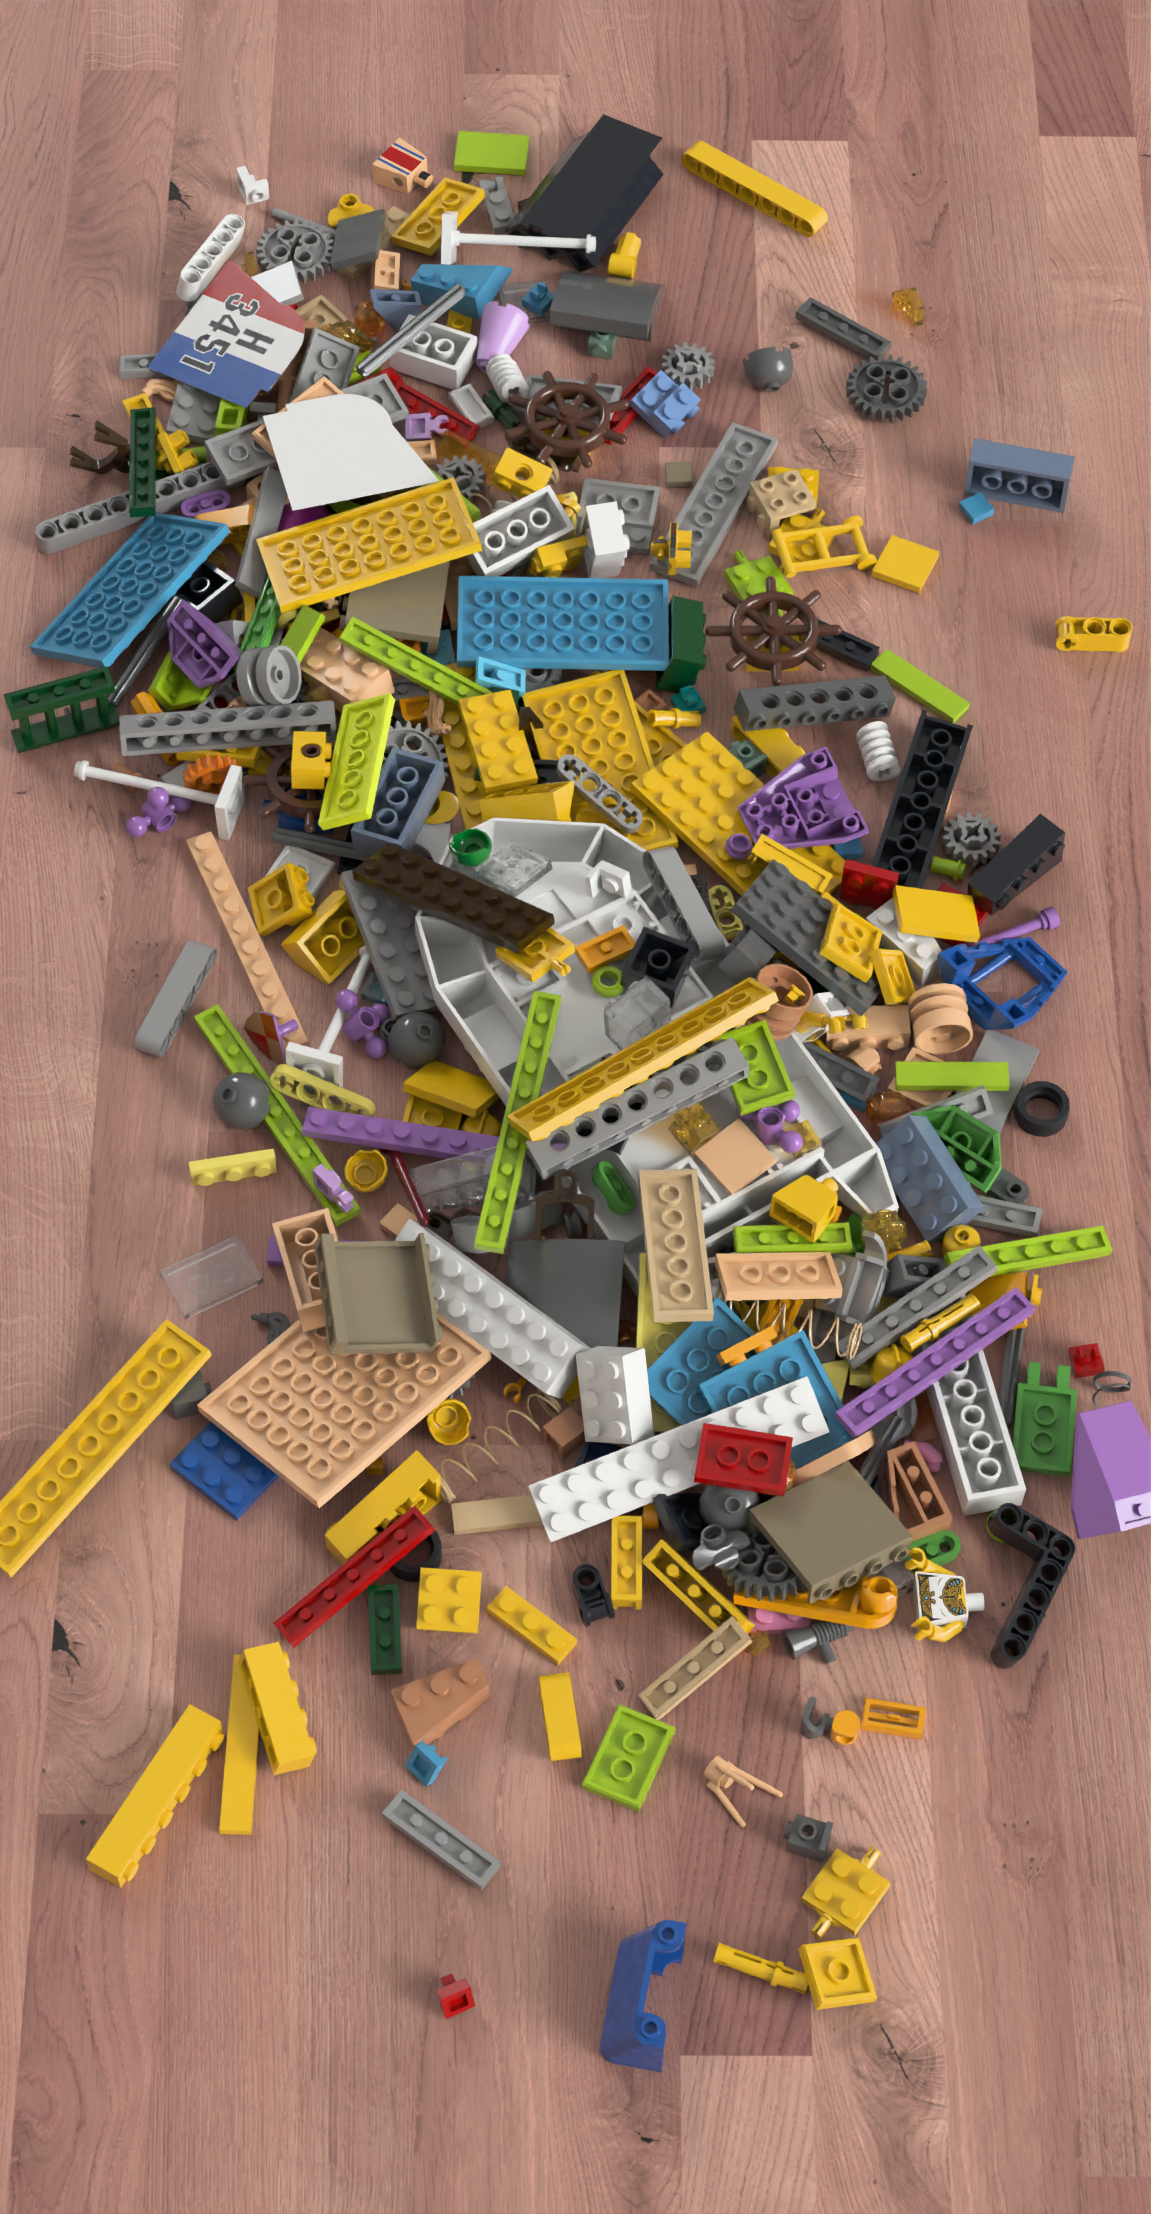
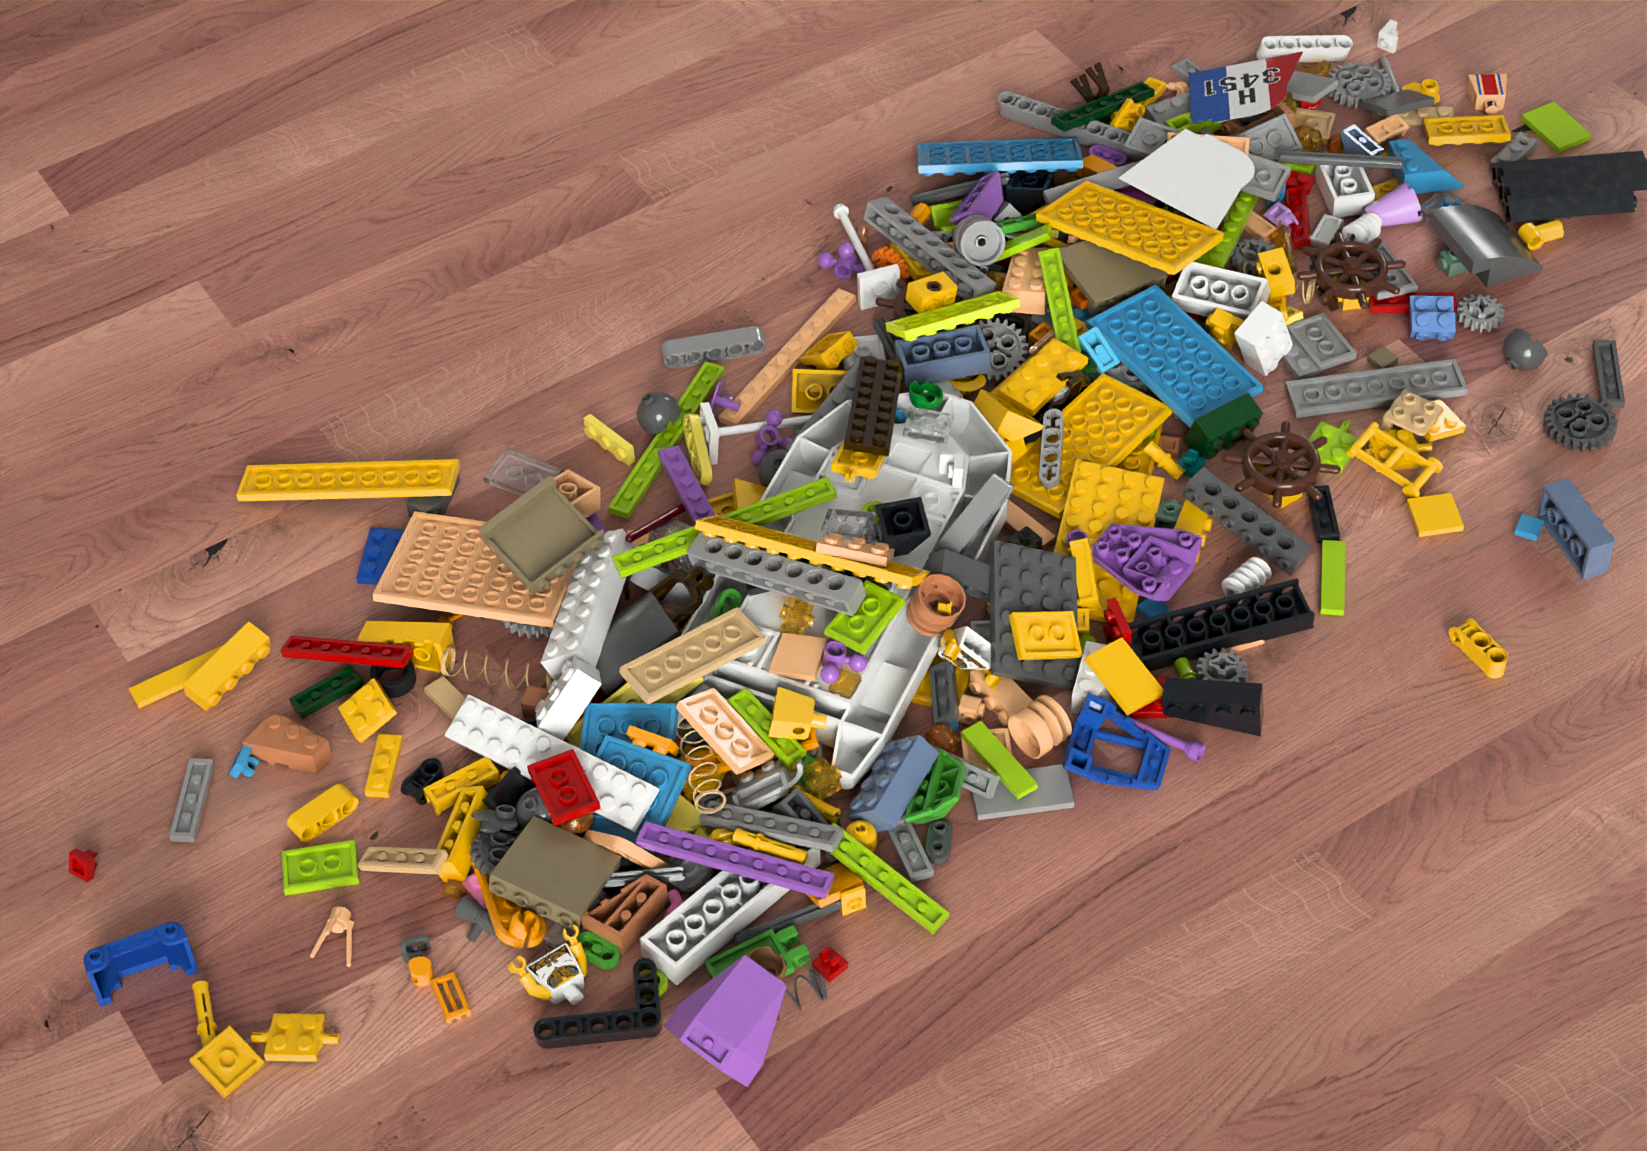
camera: 60 degrees right, 10 degrees down
dark green fence [3,666,120,753] -> none
yellow brick [86,1704,224,1888] -> none
lavender plate [313,1164,354,1213] -> none
yellow hair [344,1149,388,1193] -> none
yellow hair [426,1397,471,1446] -> none
white tile [441,211,596,265] -> none
light orange plate [574,925,636,974] -> none
yellow hips [650,522,692,575] -> none
dark grey brick [783,1814,833,1862] -> none
yellow tile [869,949,915,1005] -> none
black tyre [1015,1081,1070,1137] -> none
none -> medium nougat hair [748,946,787,981]
none -> light nougat plate [815,533,895,567]

